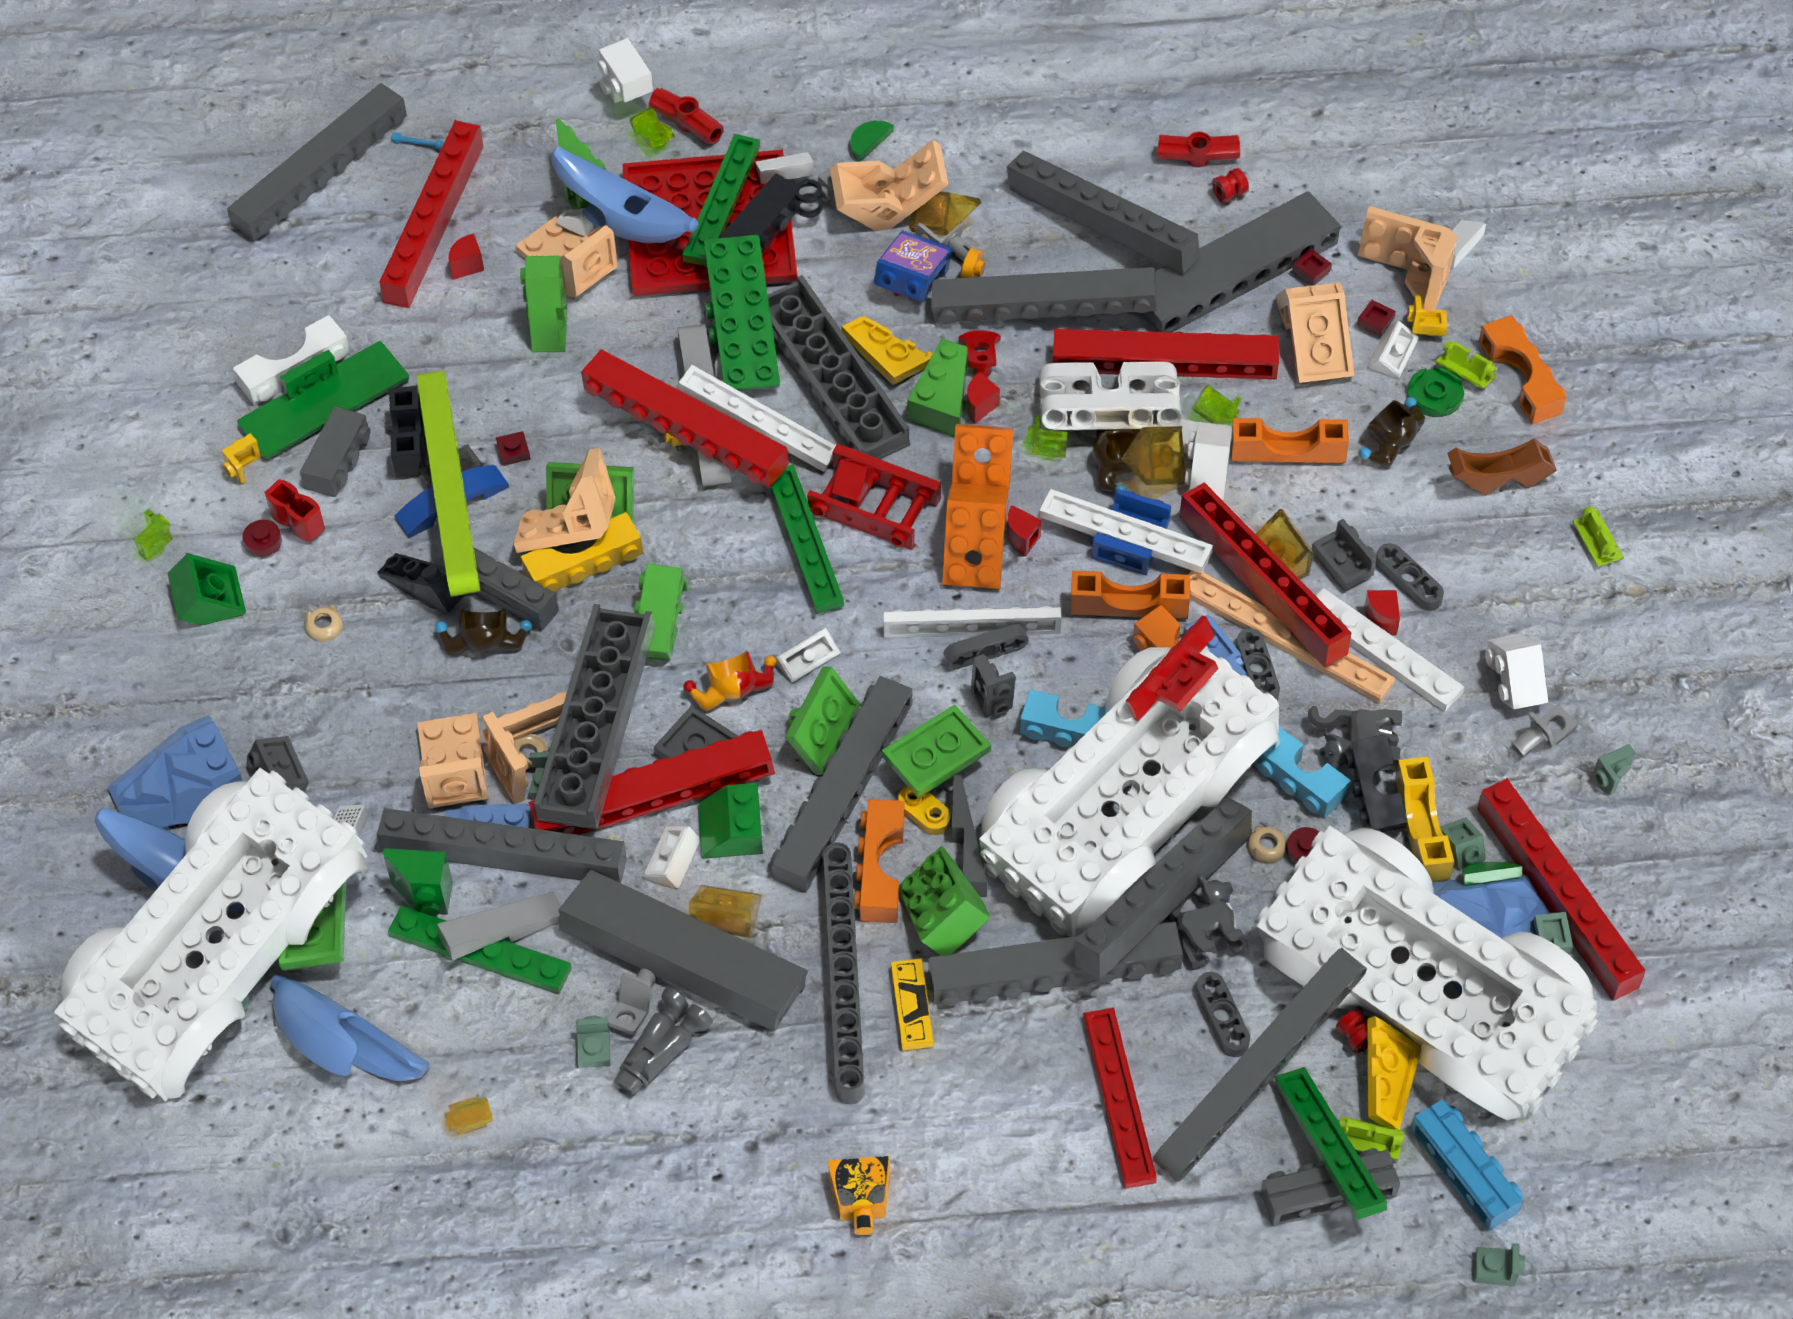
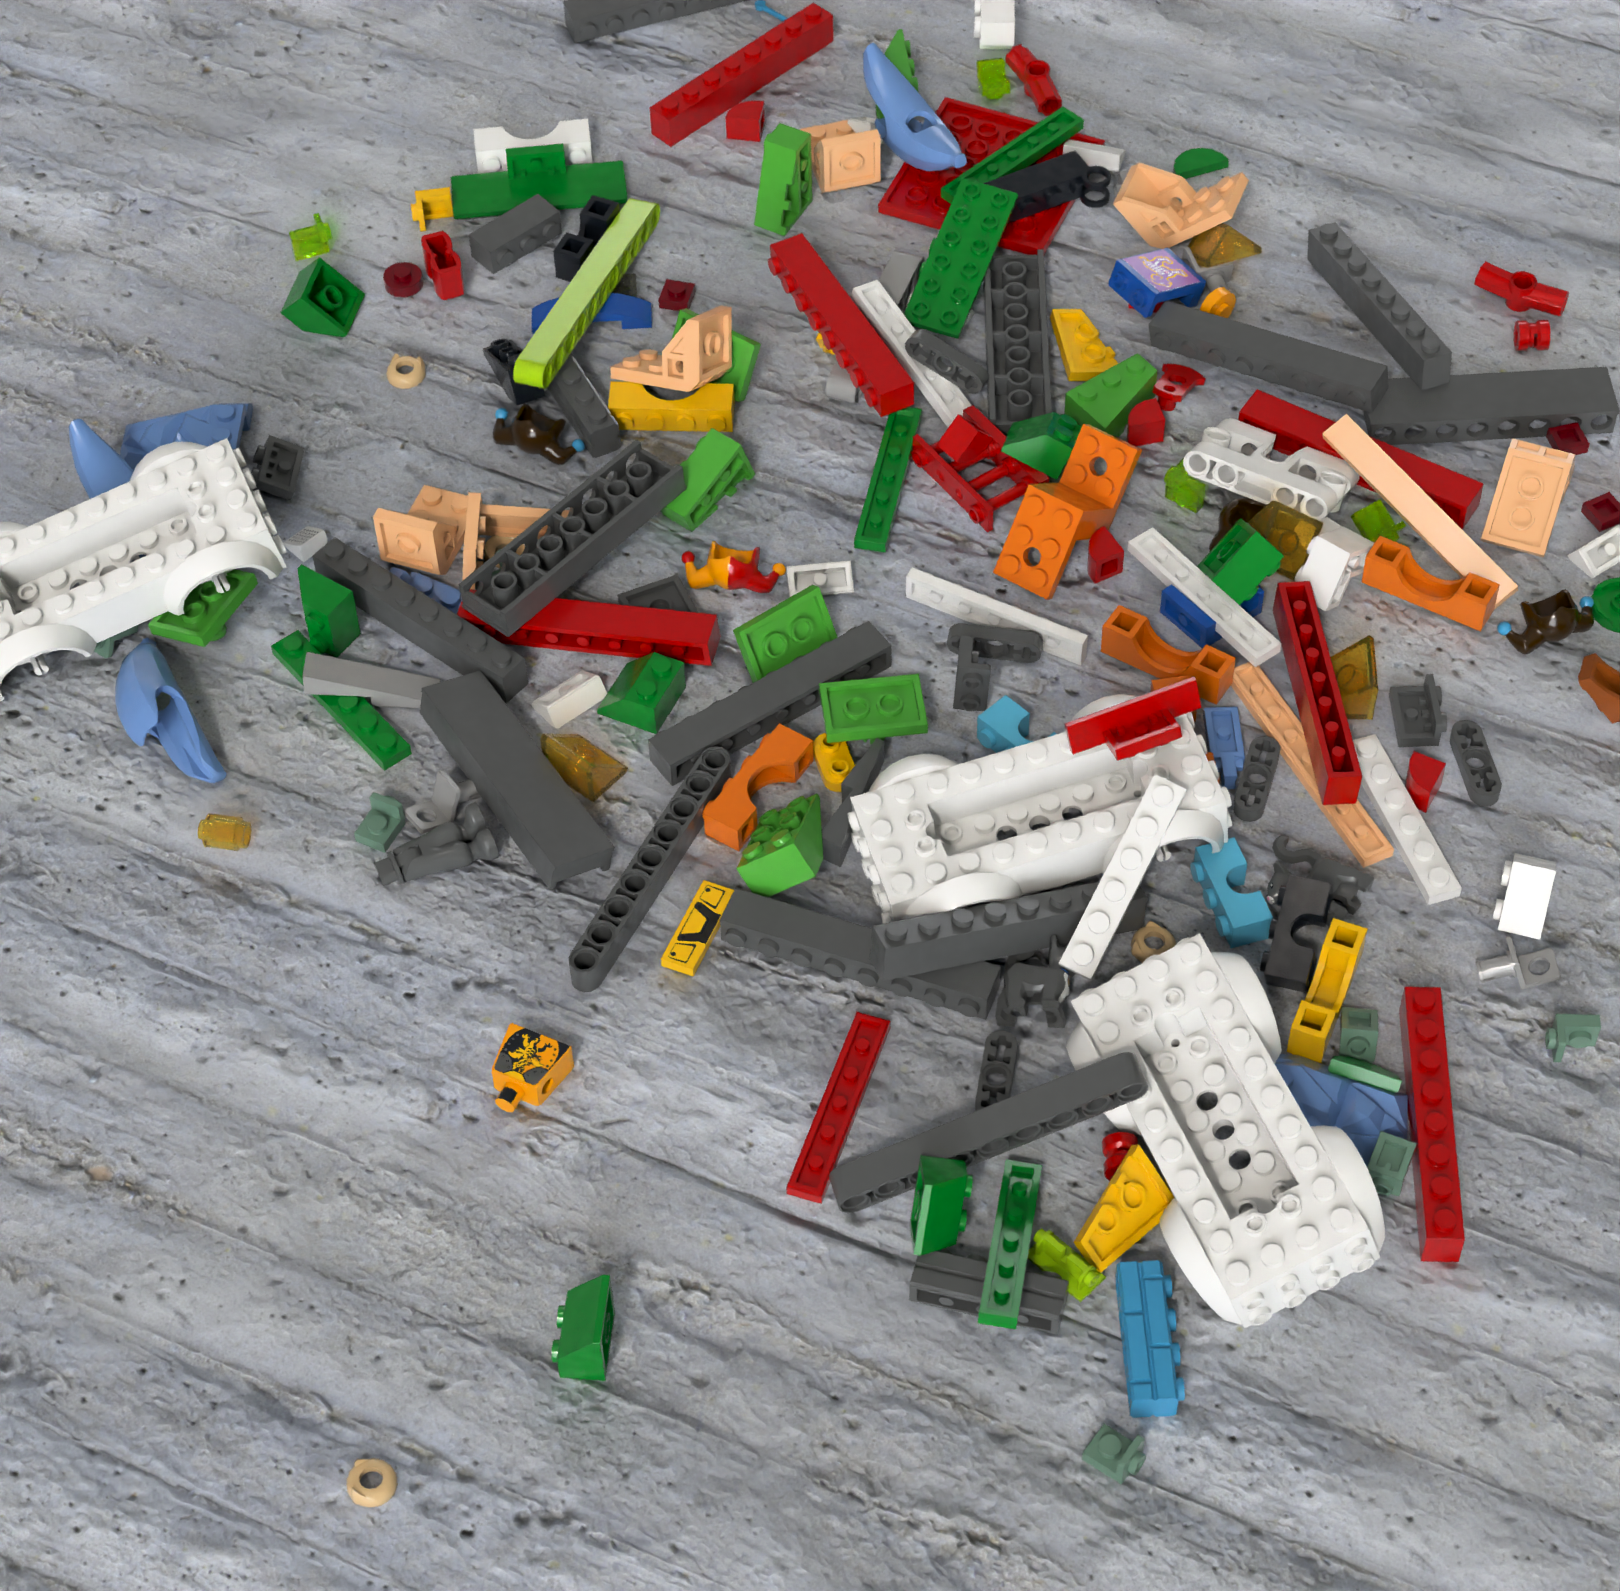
camera: 30 degrees right, 5 degrees down
none -> dark grey beam [905,329,989,394]
none -> green slope [909,1155,973,1256]
none -> green slope [1001,412,1082,480]
none -> white plate [1059,774,1187,981]
none -> green slope [1197,518,1284,605]
none -> light nougat tile [1322,414,1518,610]

